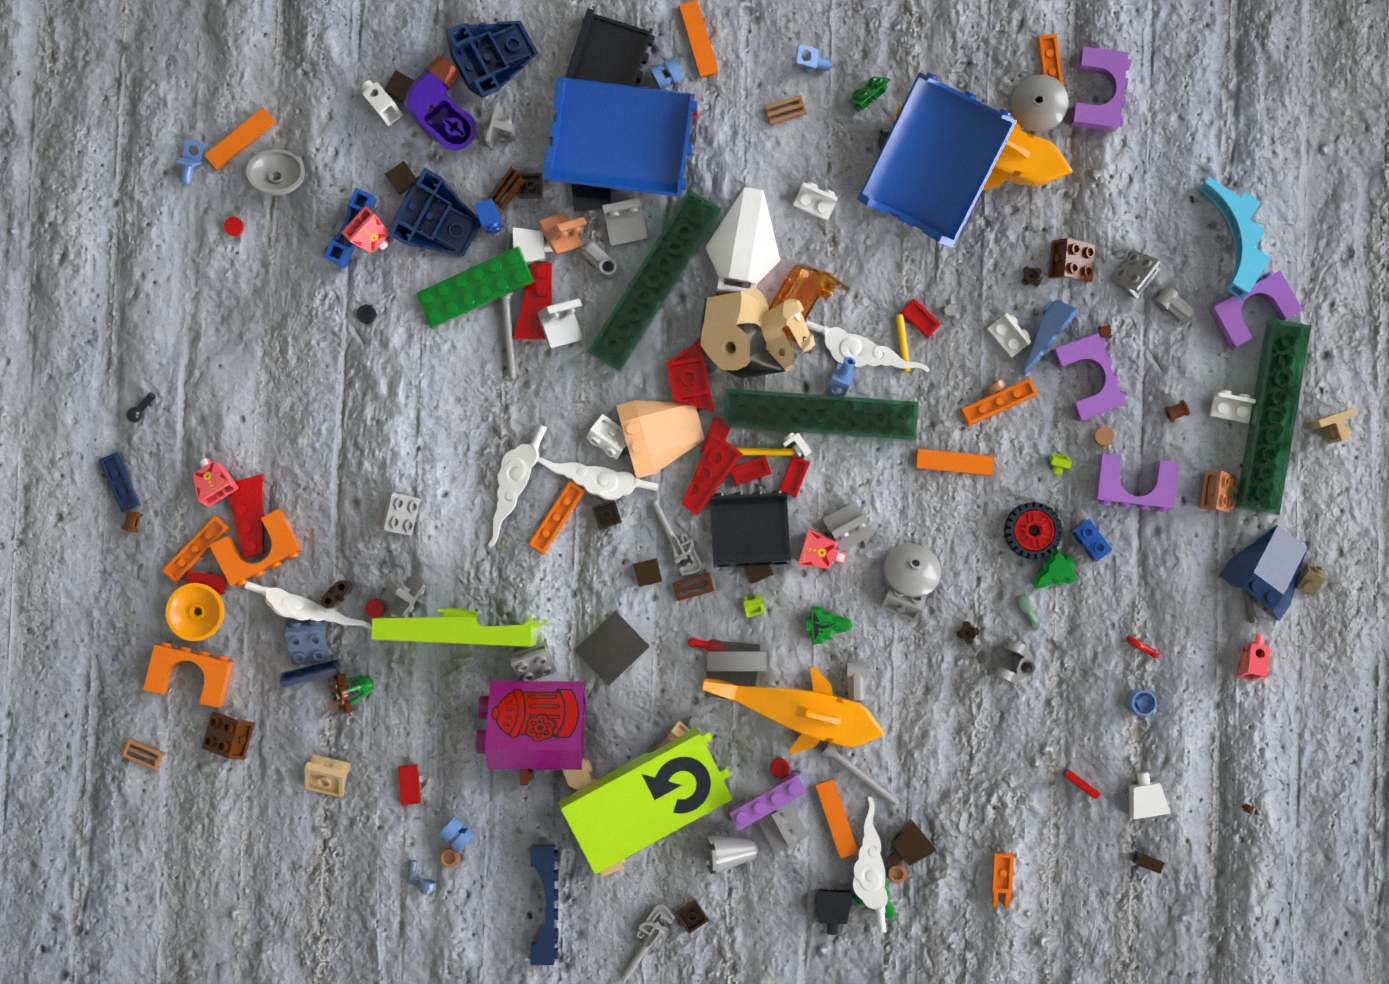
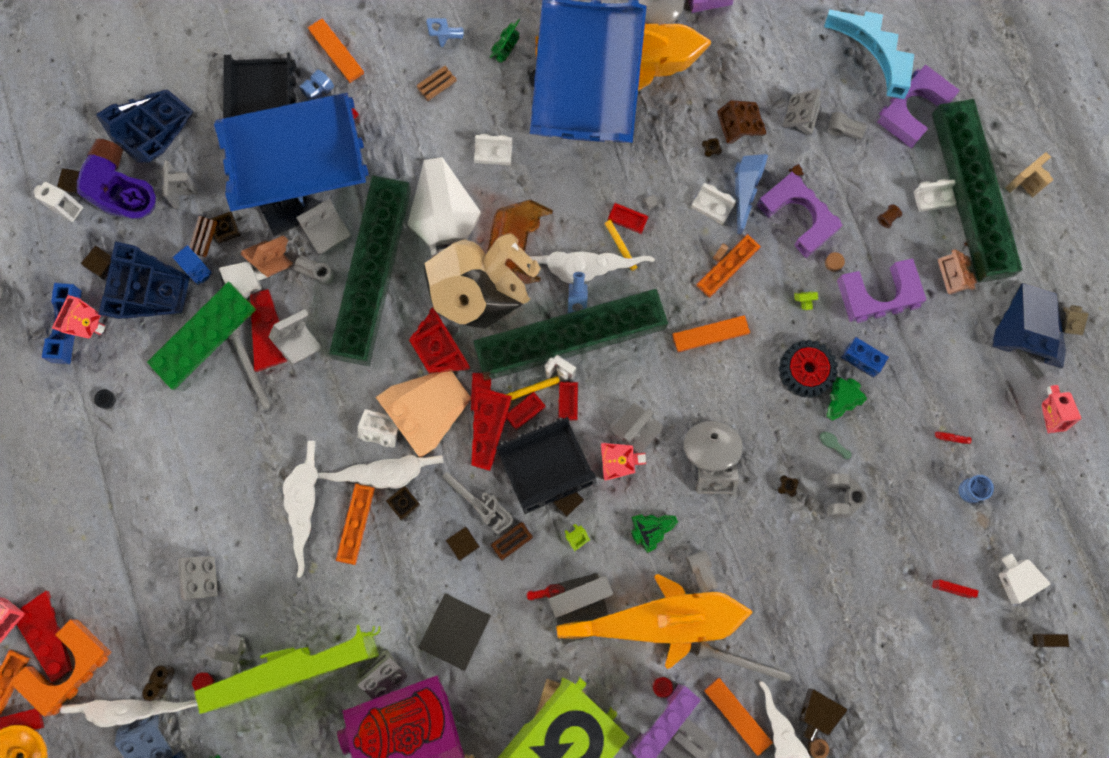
camera: 25 degrees left, 10 degrees down
orange hinge [991,852,1014,908] -> none

